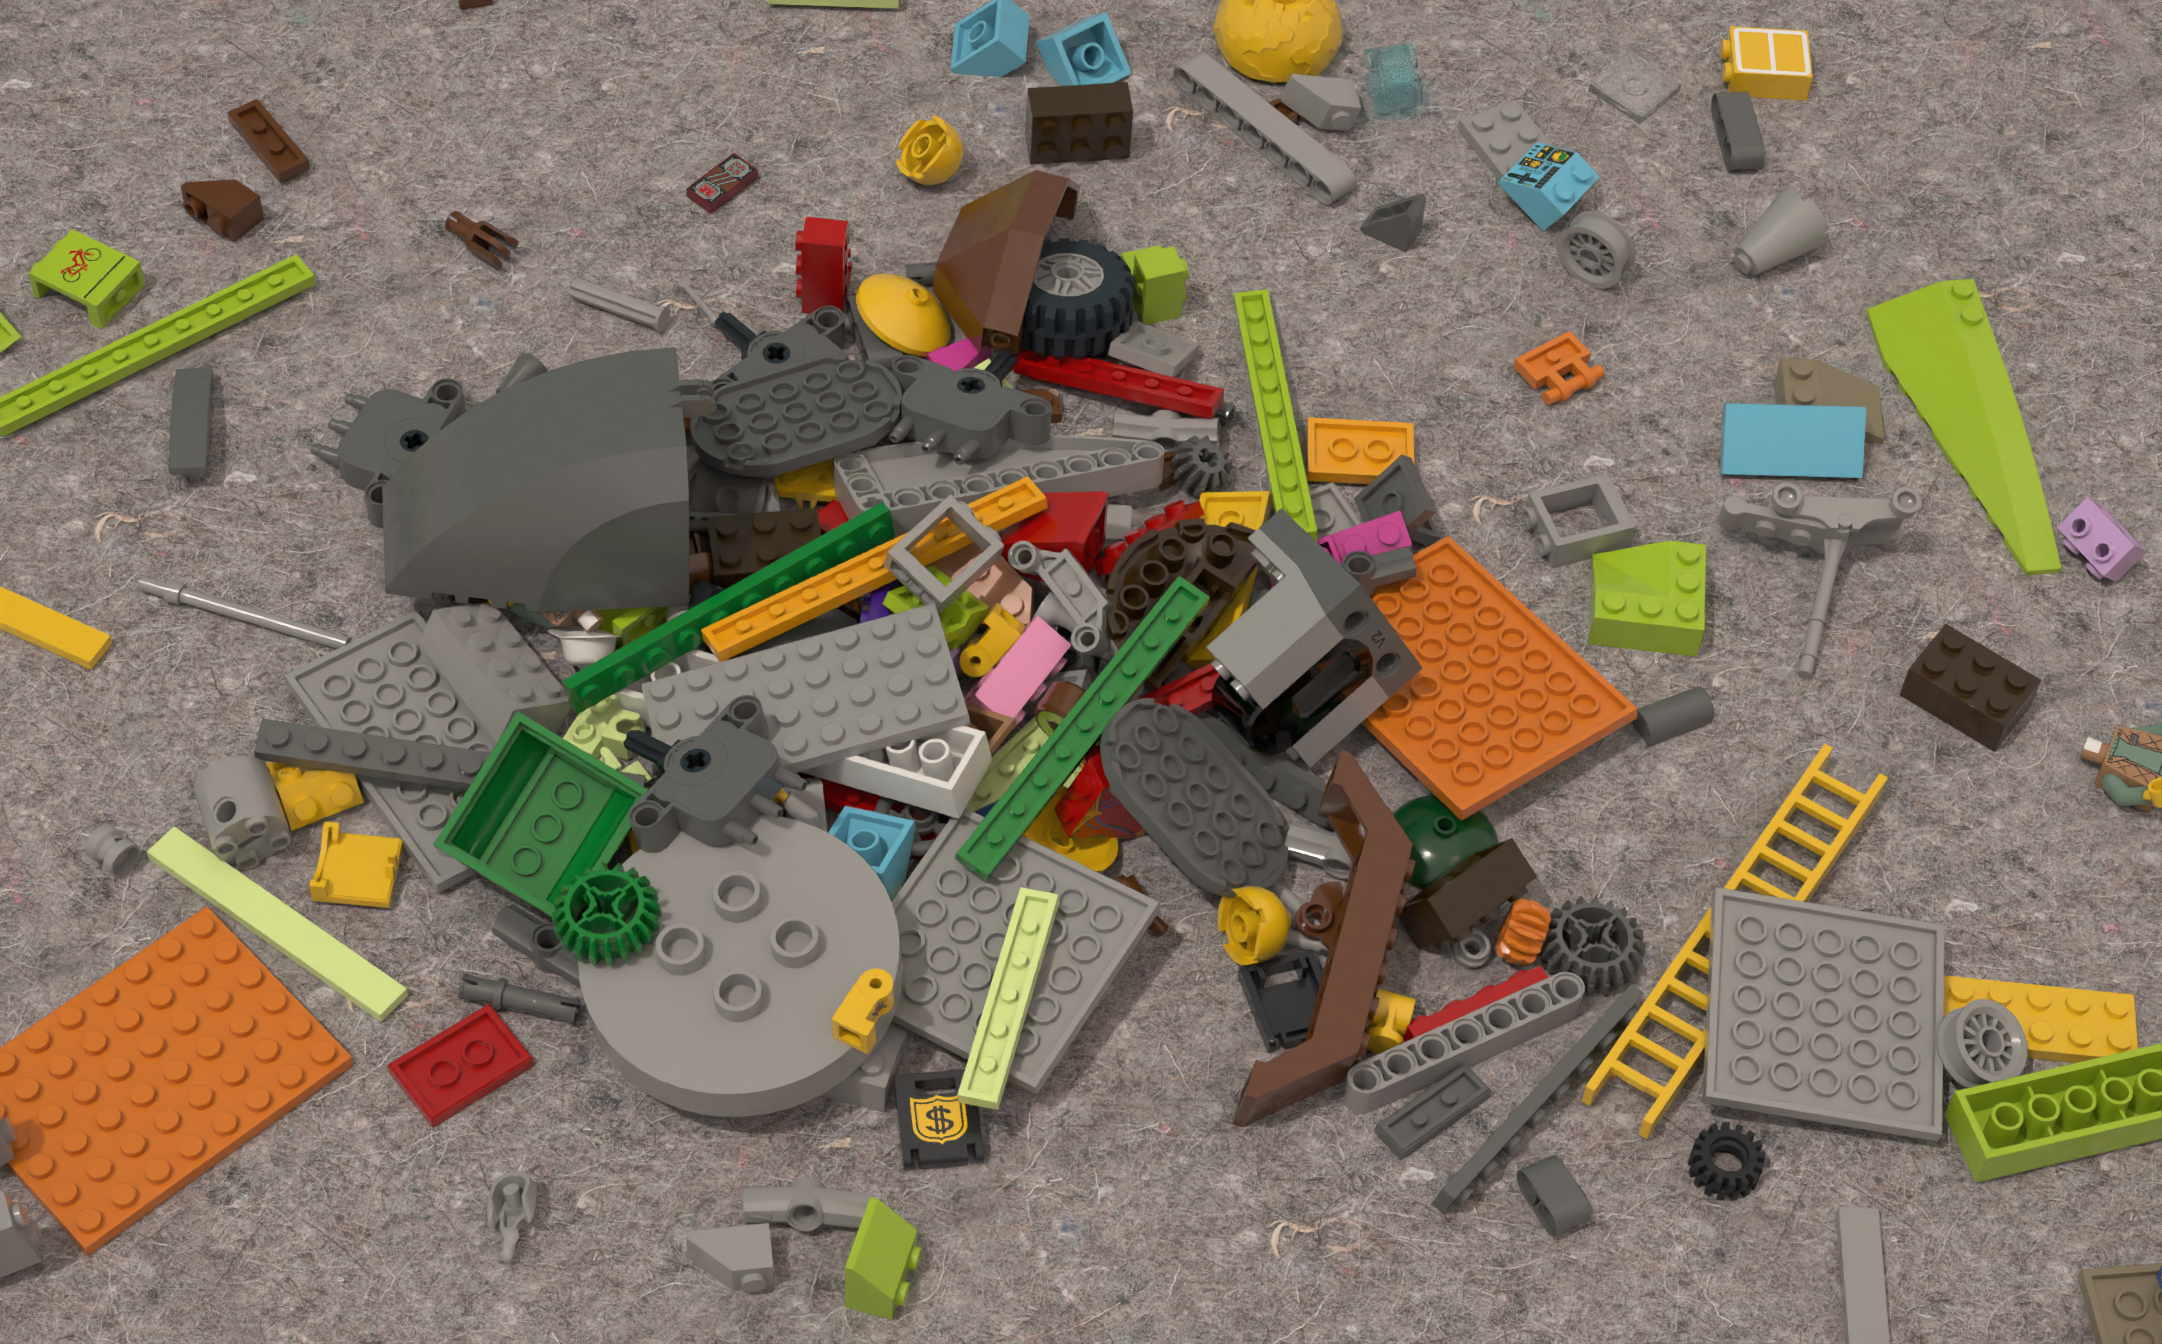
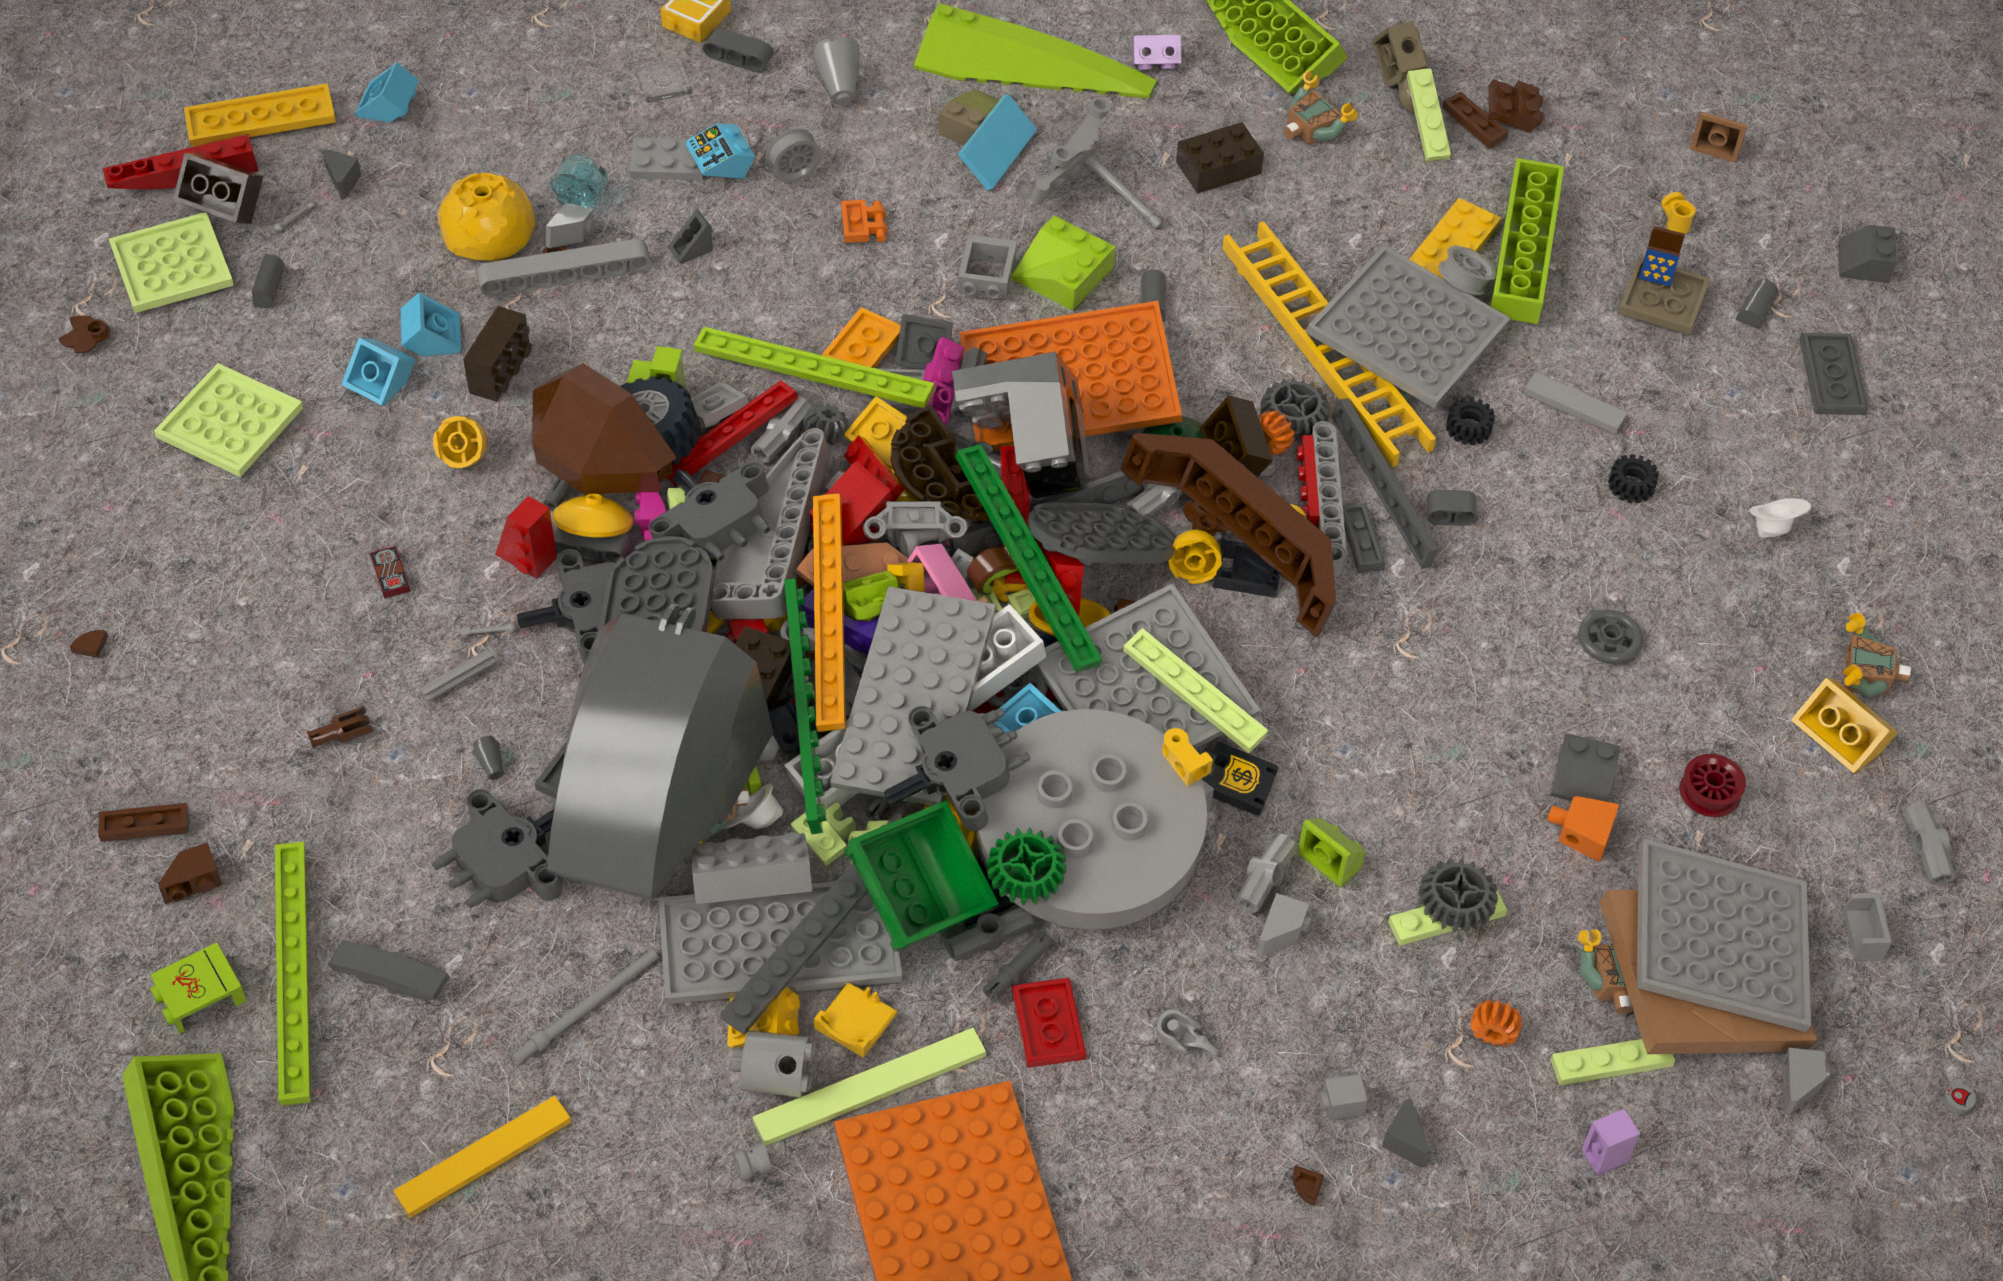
camera: 60 degrees left, 0 degrees up
light grey window [884,494,1004,615] -> none

